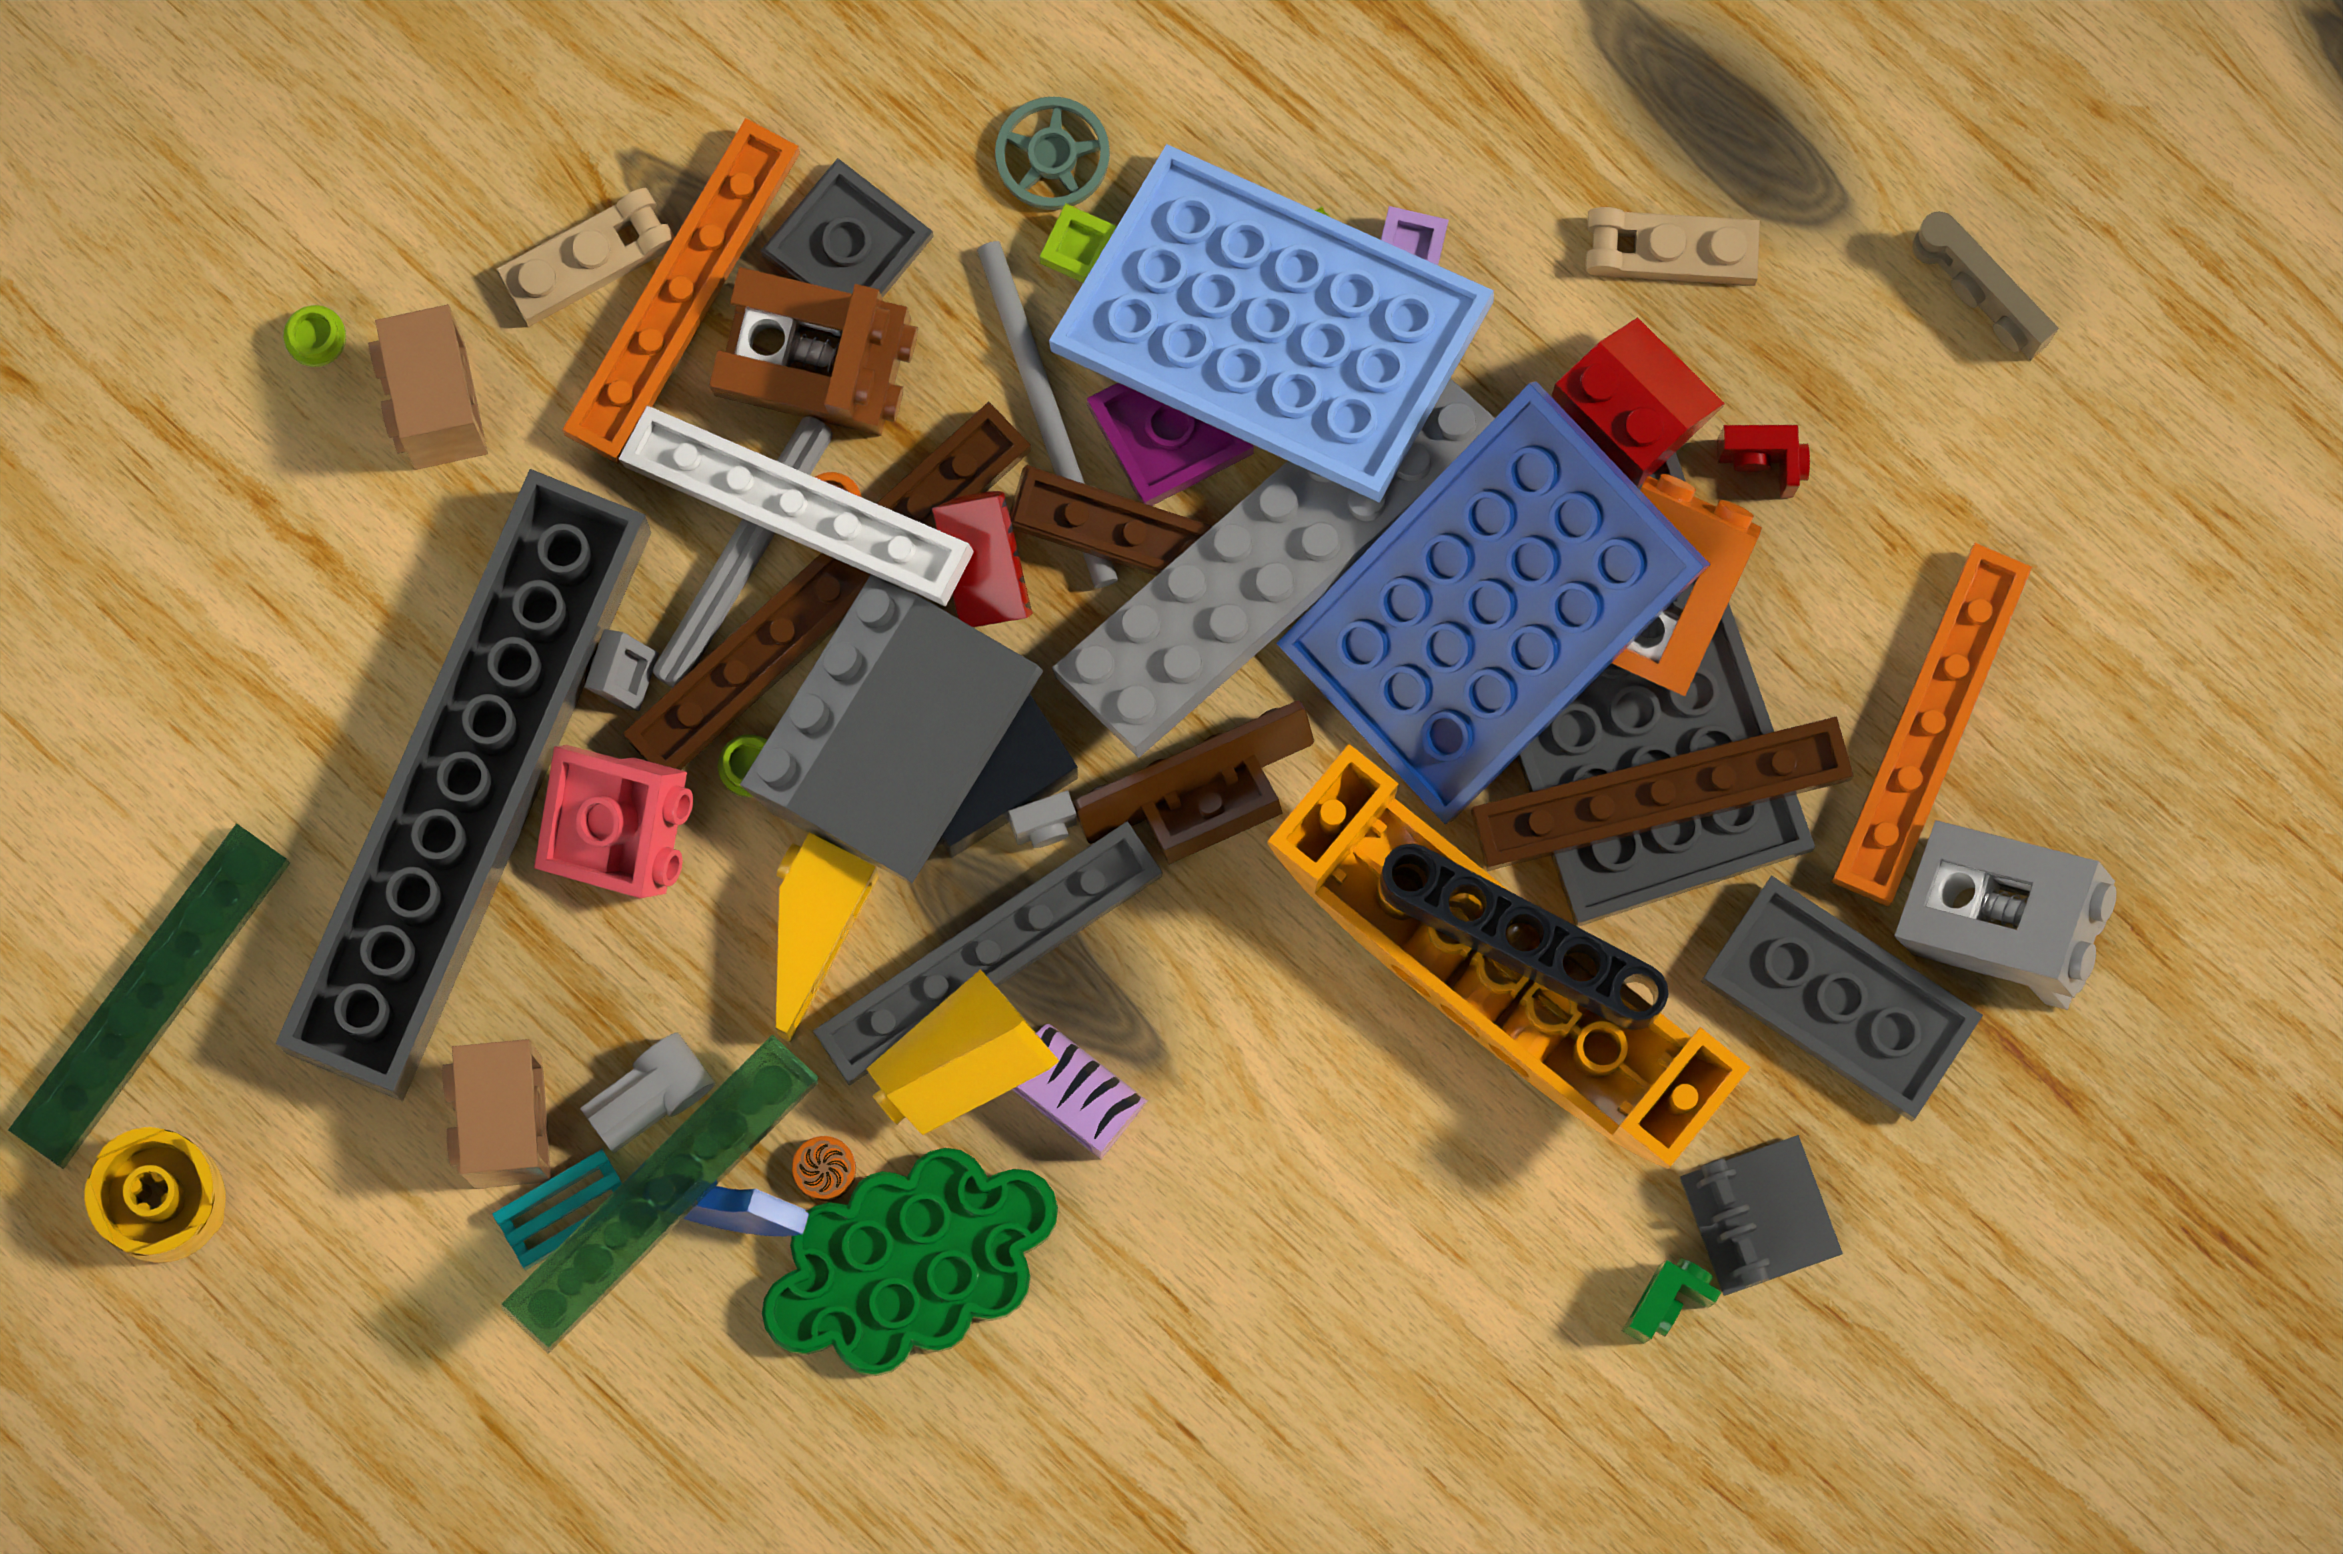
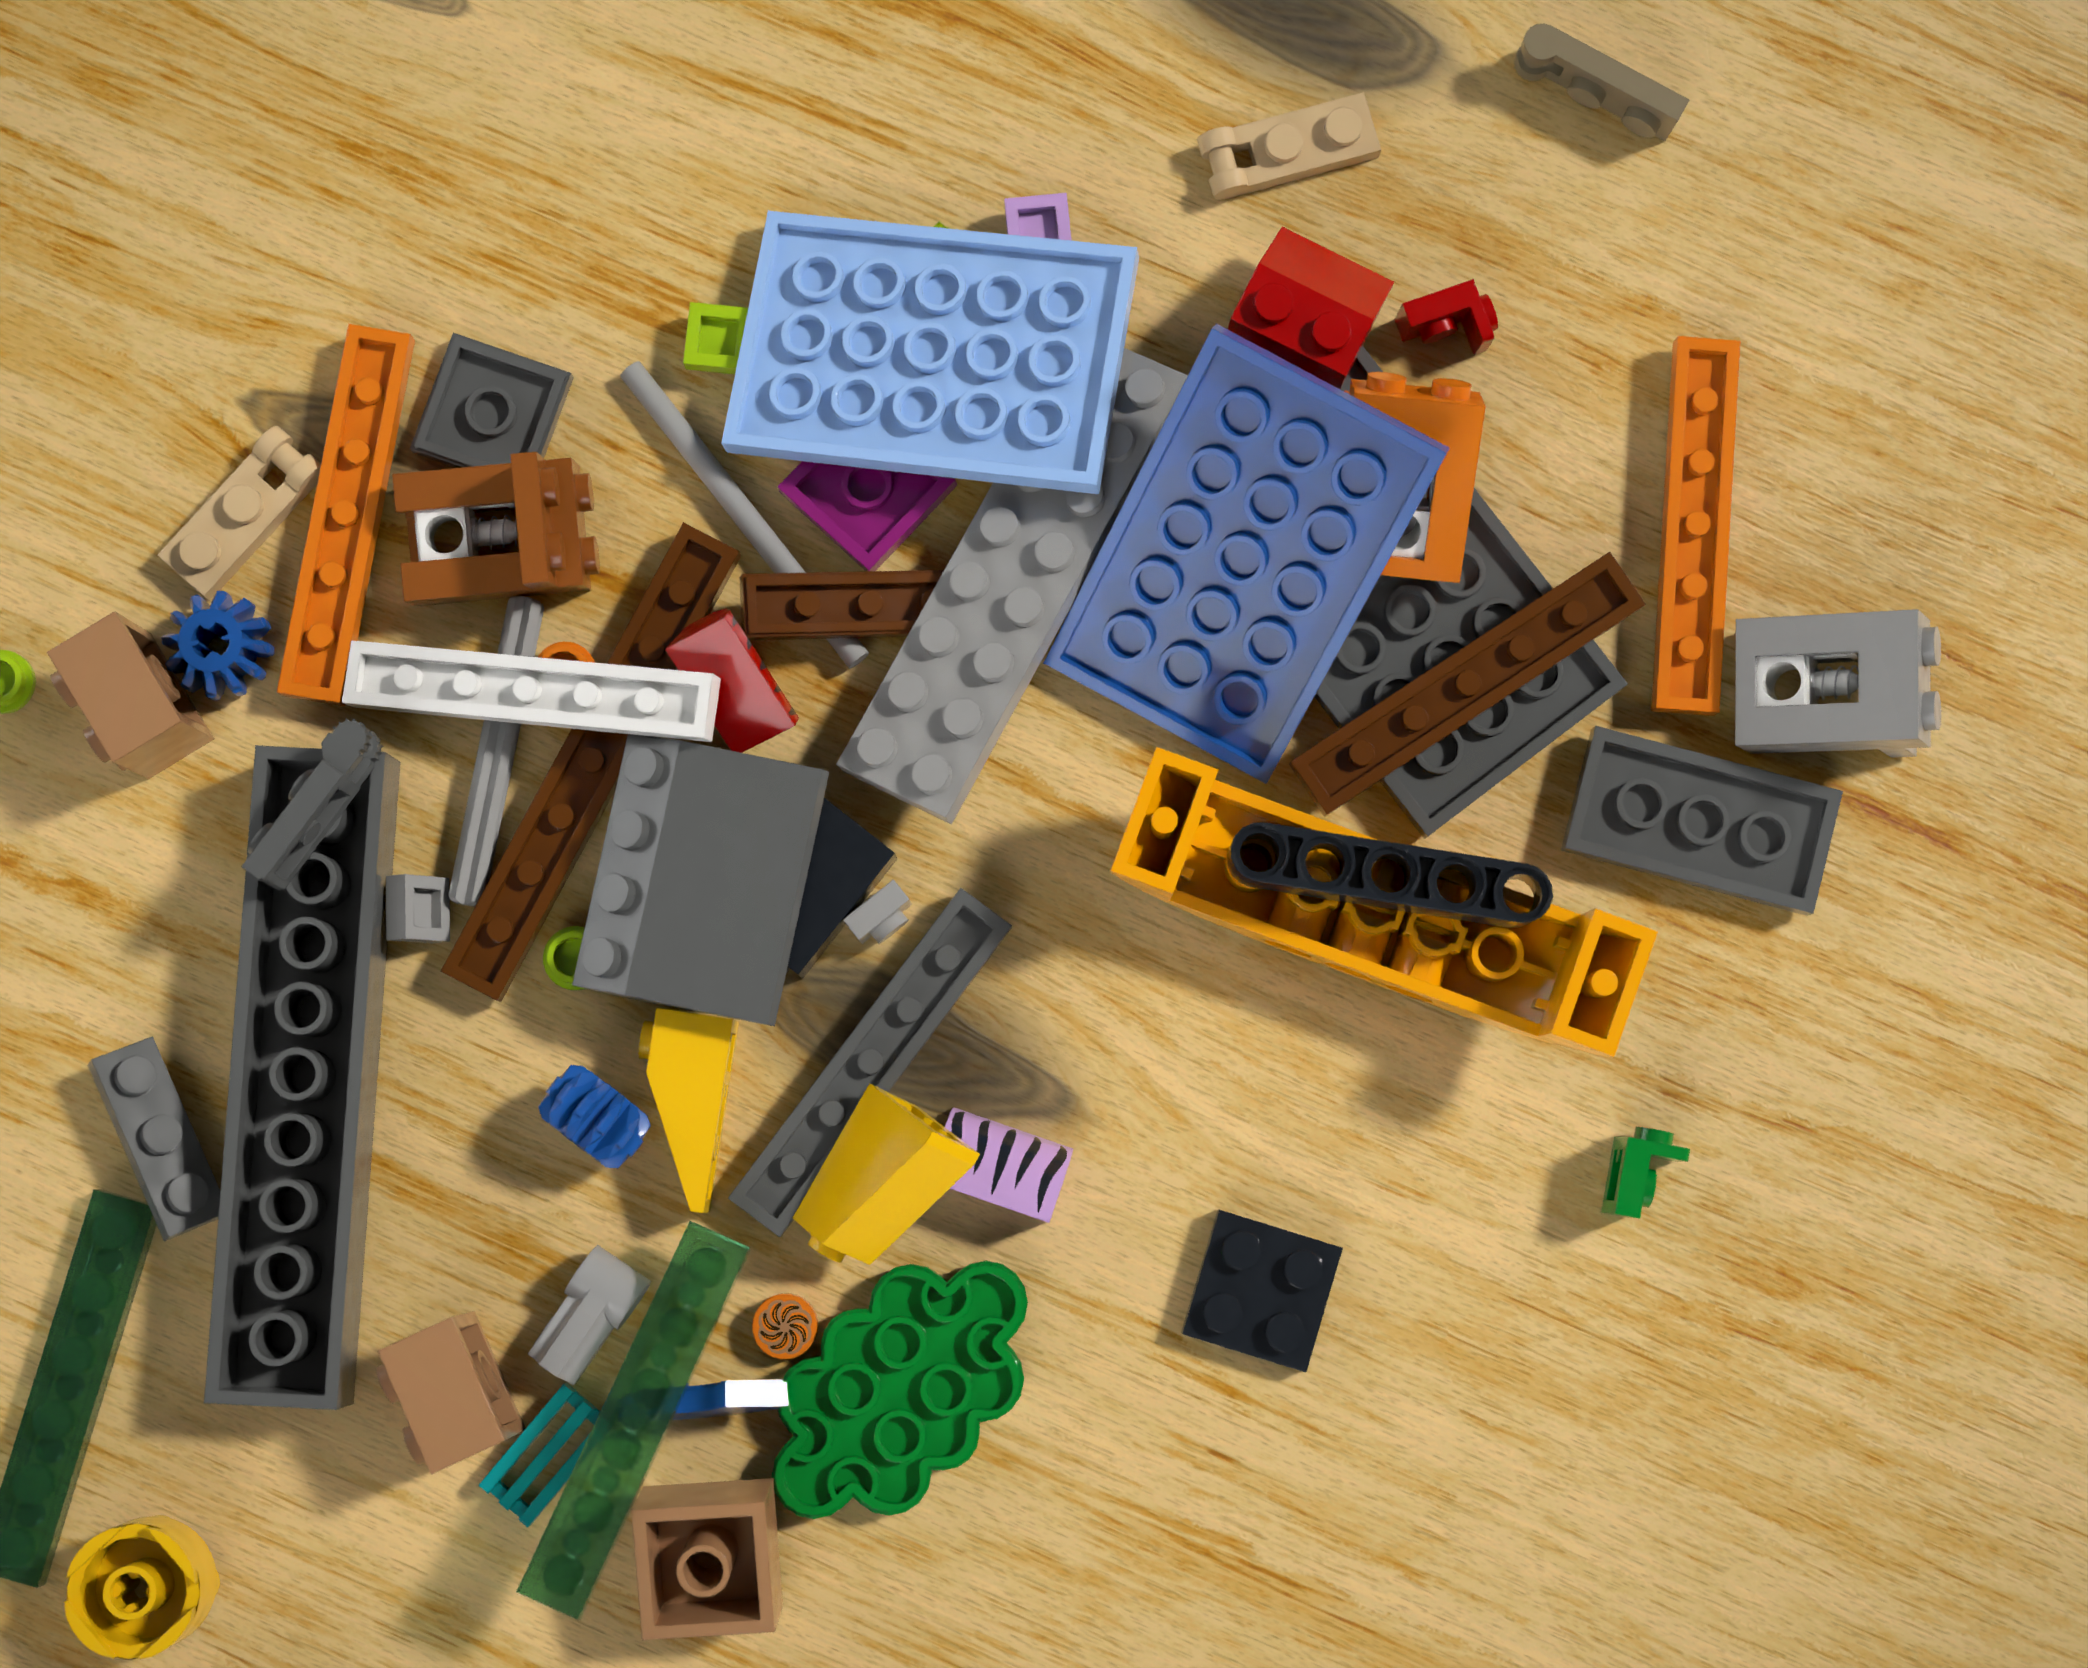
camera: 20 degrees left, 5 degrees up
coral plate [534,745,693,898] -> none
sand green wheel [995,97,1110,210] -> none
reddish brown bracket [1073,701,1314,865] -> none
dark grey hinge [1680,1135,1843,1296] -> none
none -> dark grey plate [88,1036,220,1242]
none -> blue gear [161,591,275,700]
none -> dark grey hinge [241,719,383,891]
none -> blue gear [538,1065,651,1168]
none -> medium nougat brick [631,1478,783,1640]
none -> black plate [1181,1209,1343,1373]

